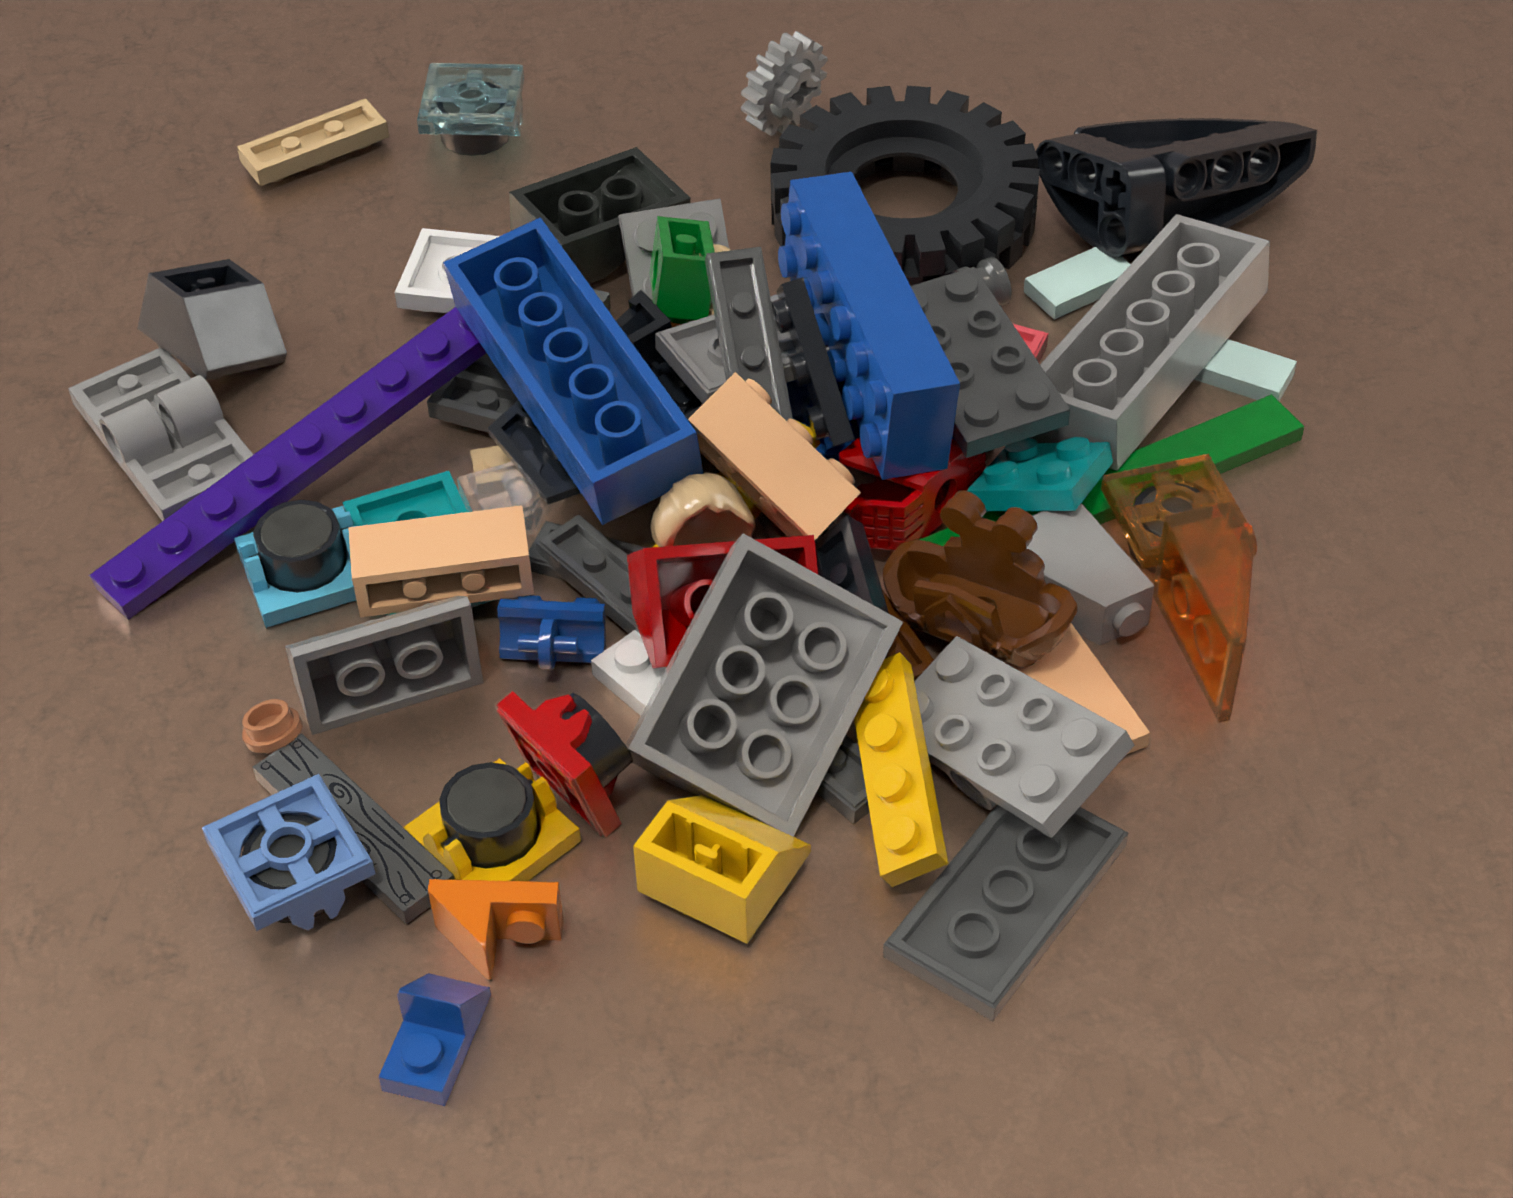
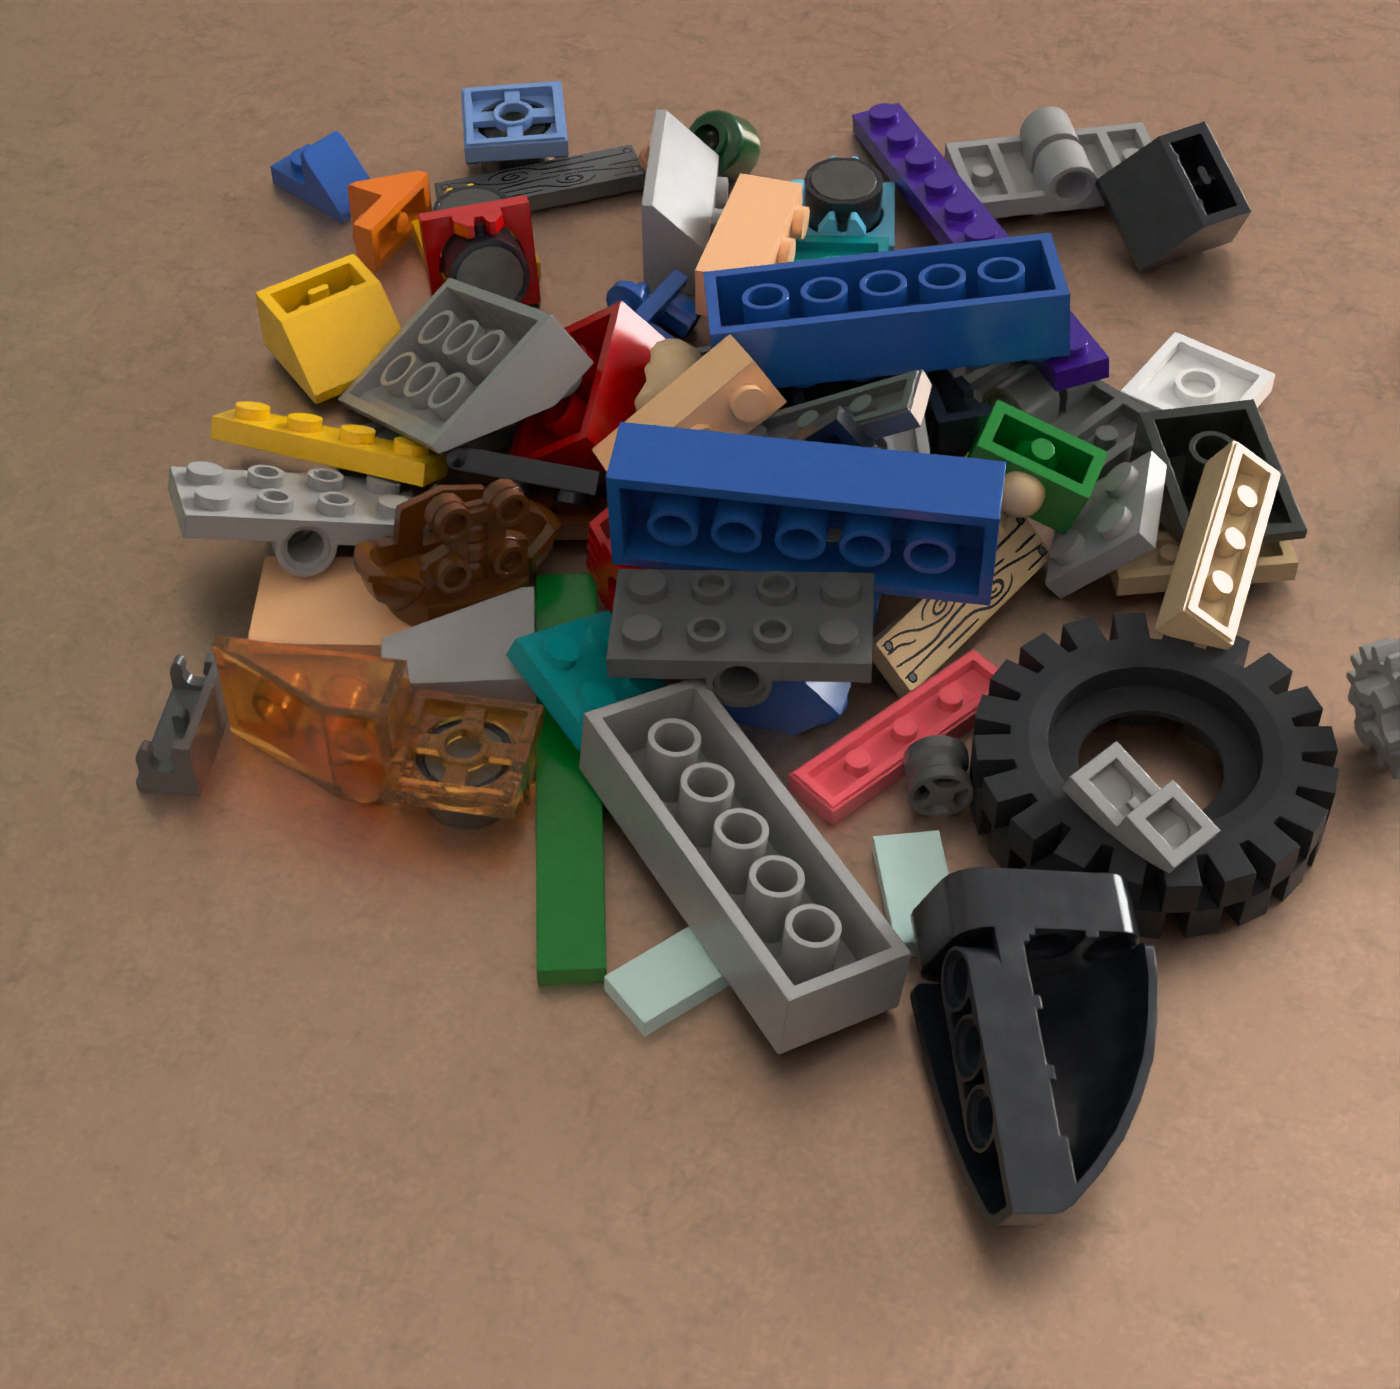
camera: 115 degrees right, 0 degrees up
dark grey tile [883,805,1129,1021] -> none
none -> dark grey hinge [136,653,235,797]
none -> dark green head [689,110,761,182]
none -> light grey slope [1062,741,1221,873]
none -> tan slope [1155,440,1281,650]

